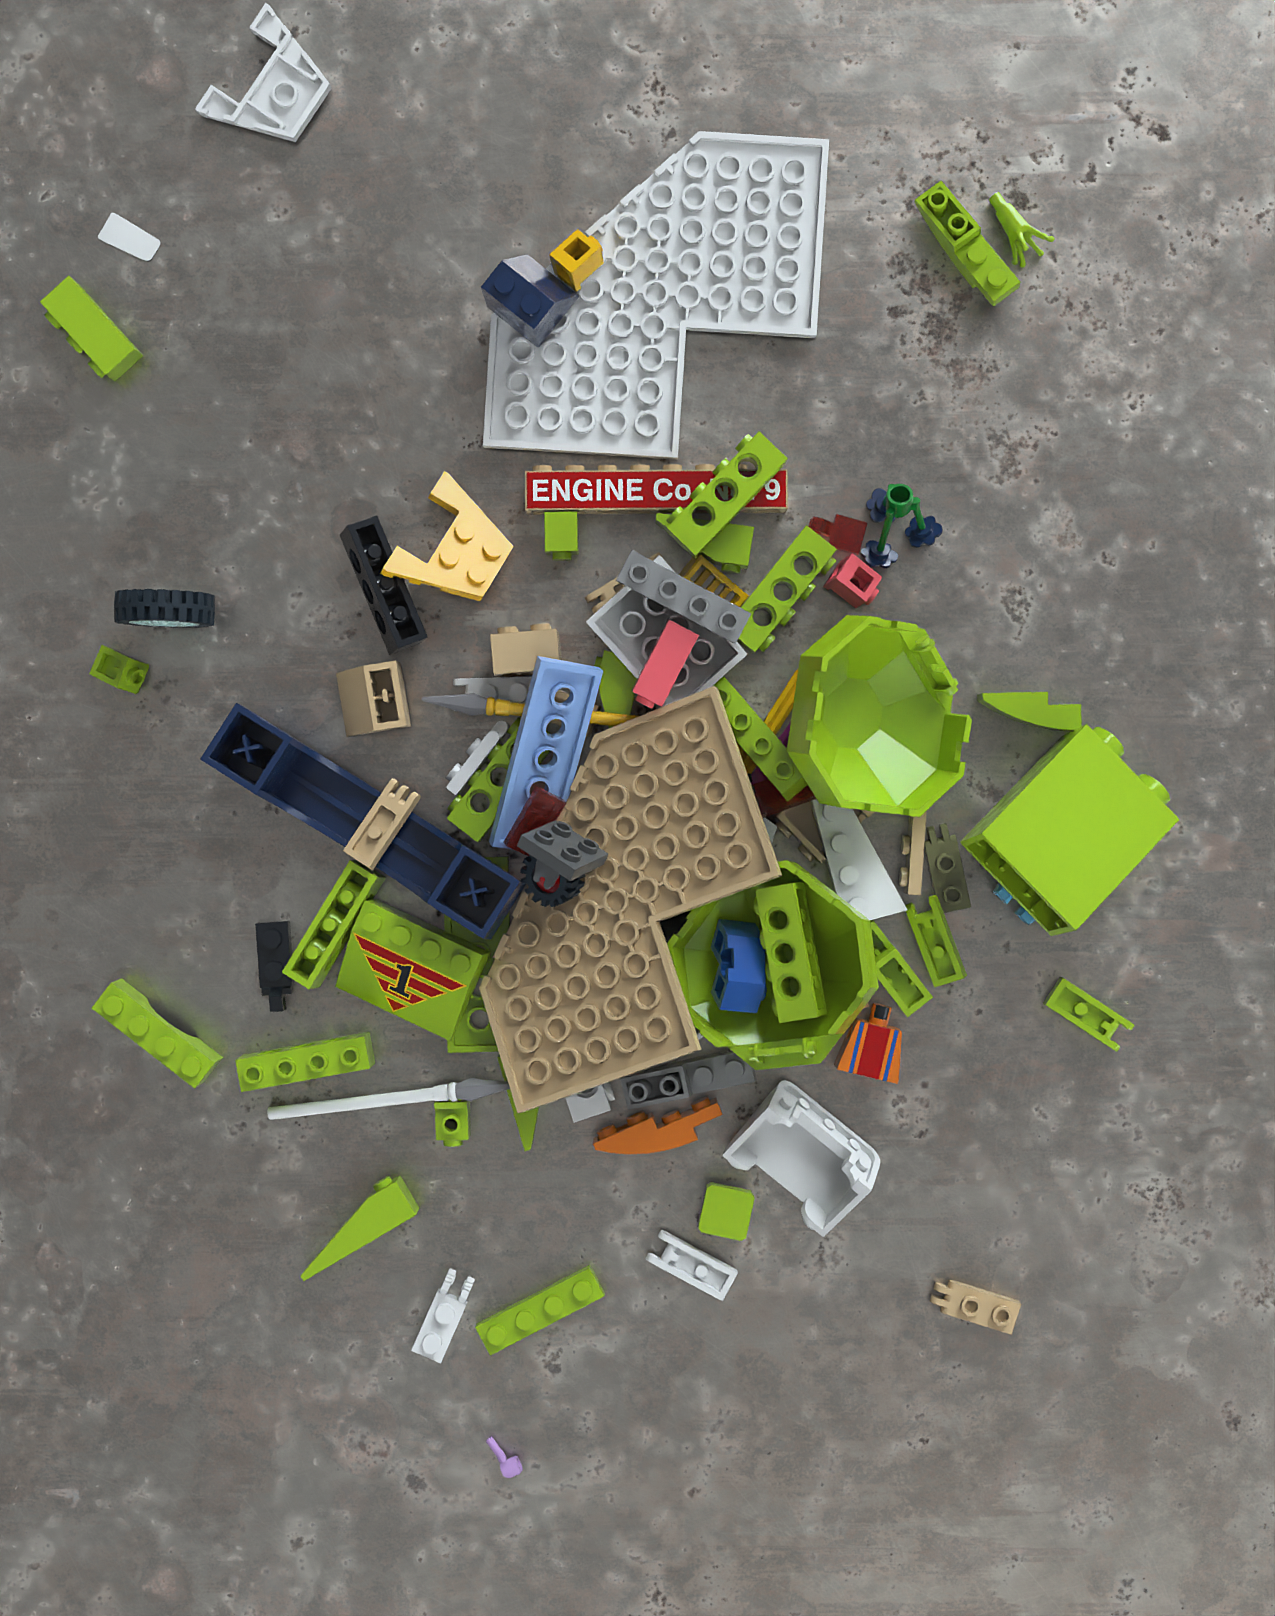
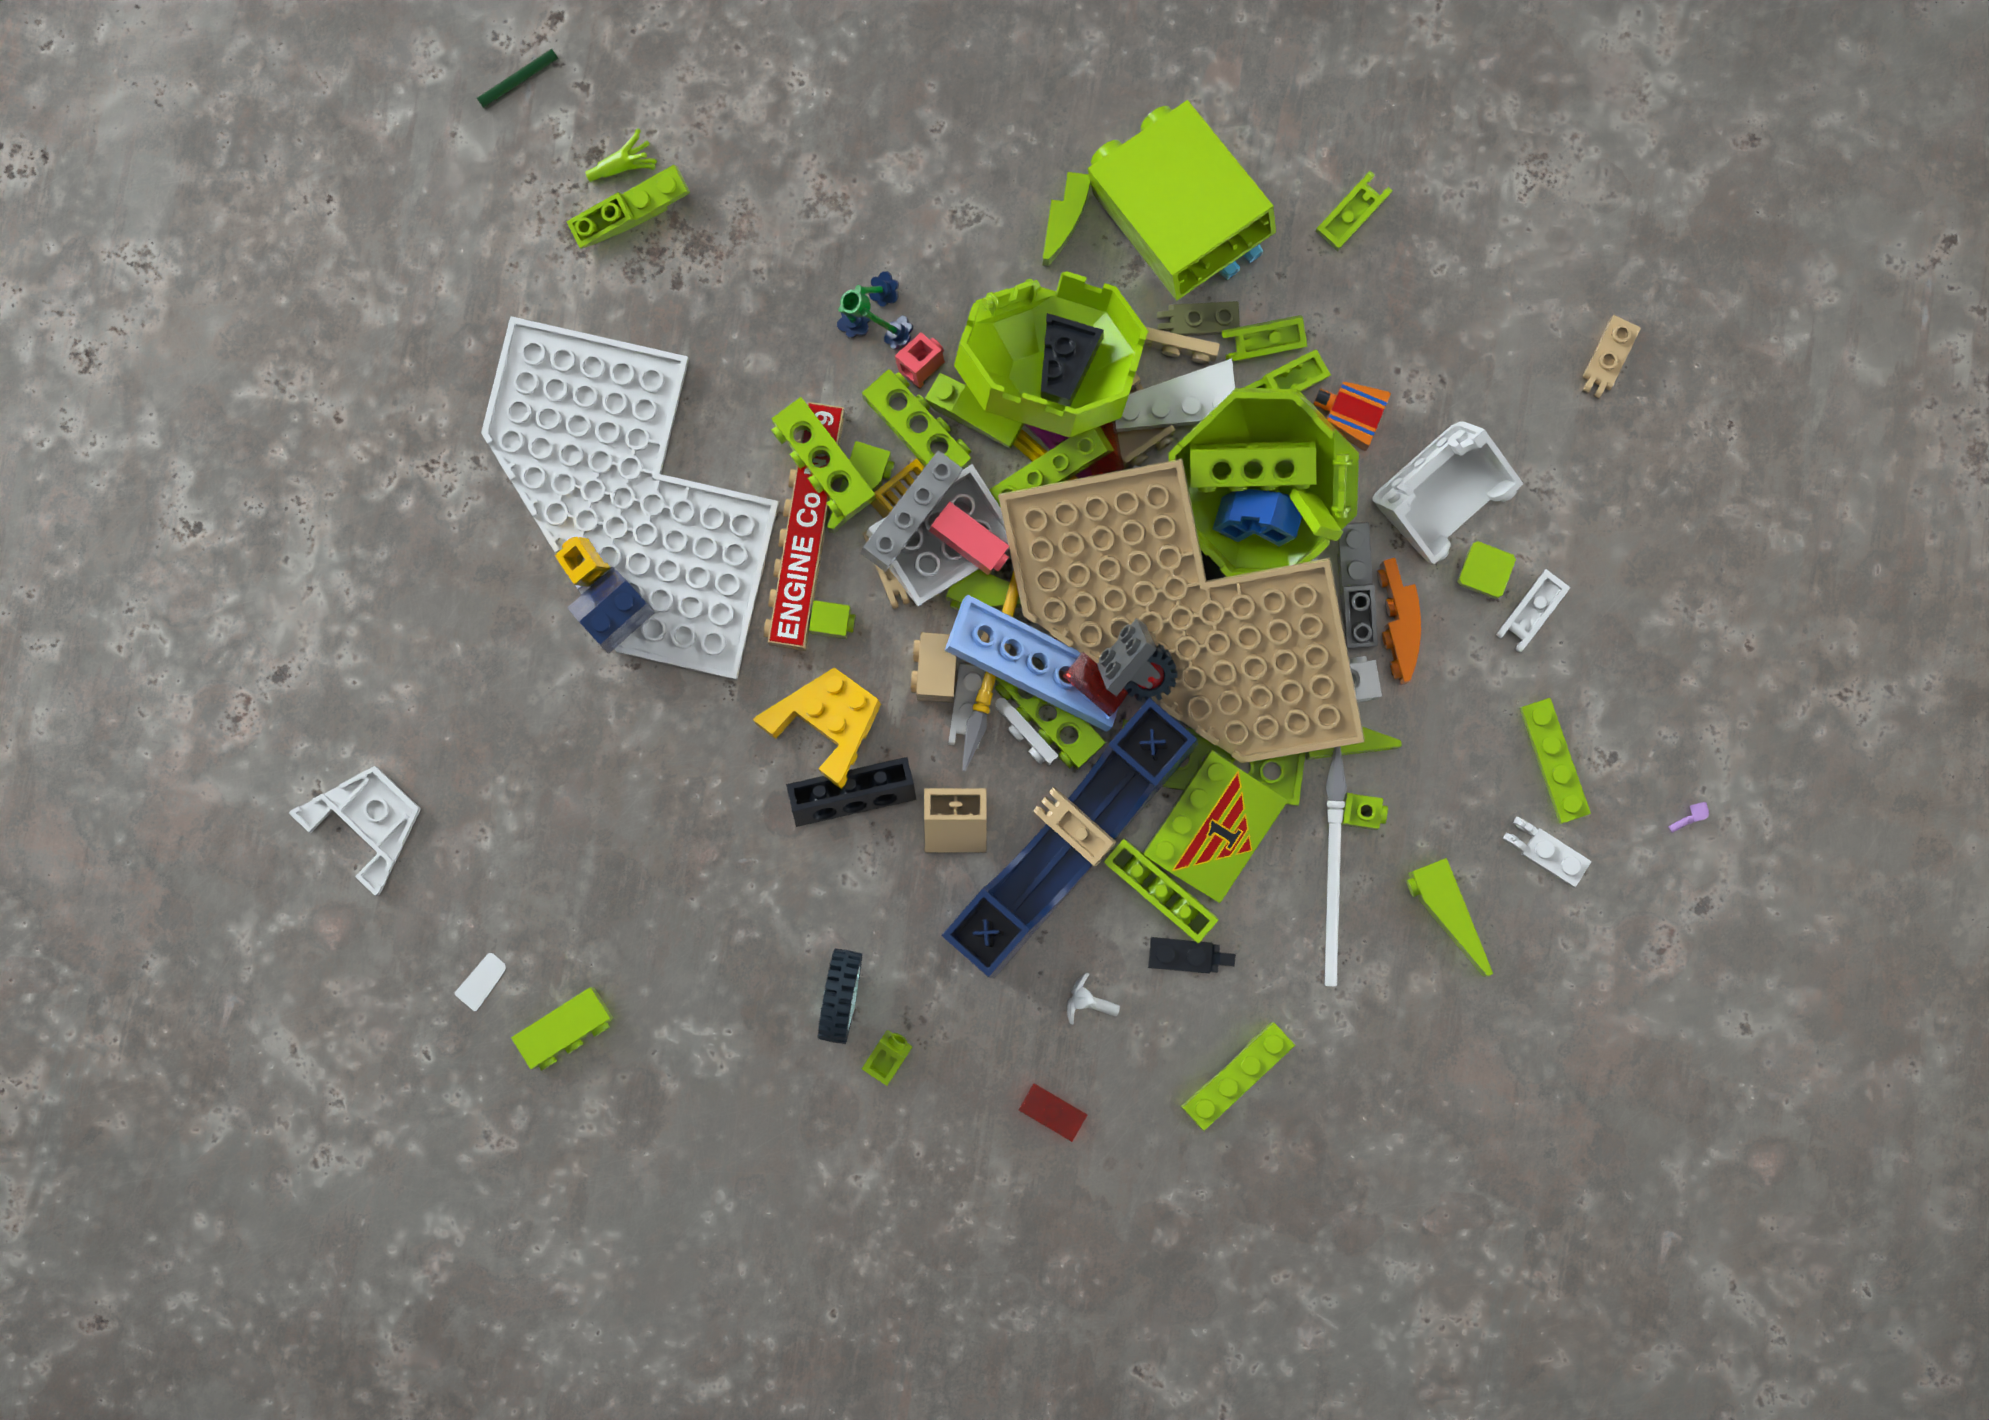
camera: 85 degrees left, 5 degrees down
lime brick [235,1031,375,1092] -> none
clear red plate [808,514,868,555] -> none
none -> dark green bar [477,48,558,108]
none -> lime slope [925,373,1024,448]
none -> clear red plate [1018,1083,1087,1142]
none -> black wing [1041,313,1104,407]
none -> white plant [1067,972,1120,1025]
none -> lime tile [1289,487,1343,541]

